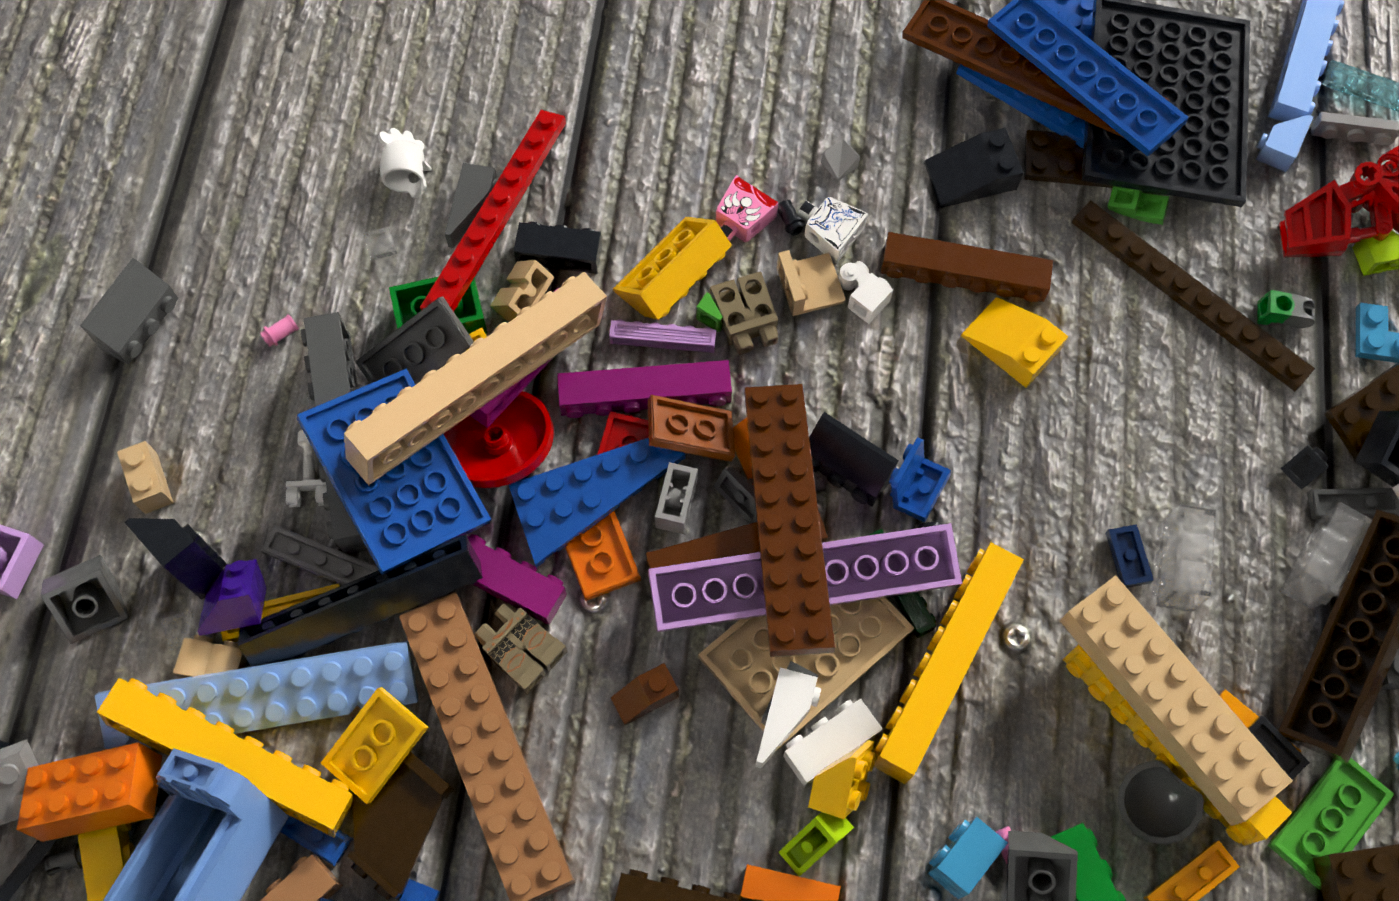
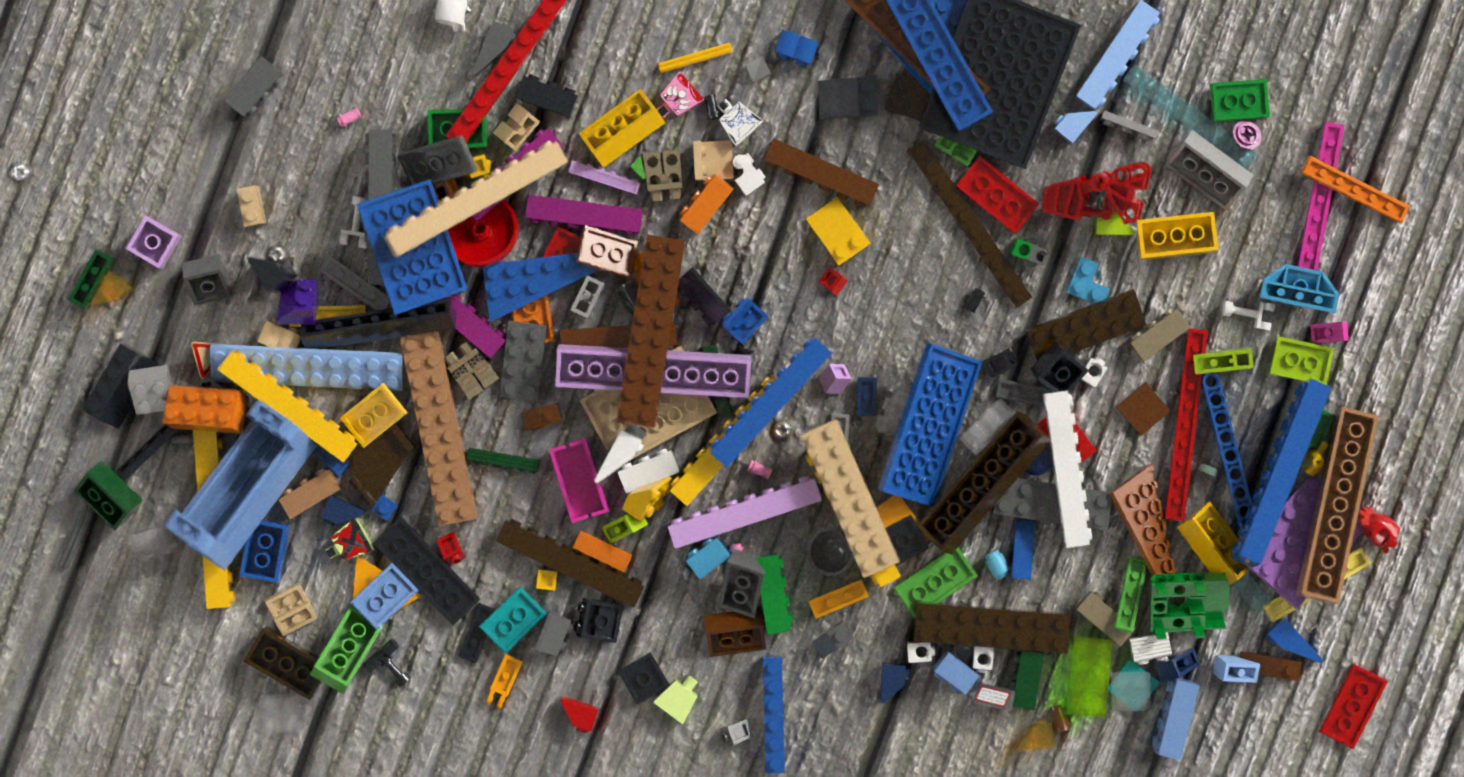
camera: 15 degrees right, 20 degrees up
none -> piece [191,341,227,378]
none -> dark green piece [467,448,540,474]
none -> dark grey plate [500,320,547,401]
none -> dark pink piece [549,438,610,523]
none -> yellow axle [658,43,733,73]
none -> lavender brick [668,475,822,549]
none -> orange brick [679,173,734,234]
none -> blue brick [710,338,832,468]
none -> bright pink pin [747,460,773,480]
none -> blue brick [775,30,819,67]
none -> red slope [818,267,847,296]
none -> lavender panel [819,364,851,394]
none -> blue plate [878,342,982,507]
none -> red plate [956,156,1039,234]
none -> black pin [964,288,985,313]

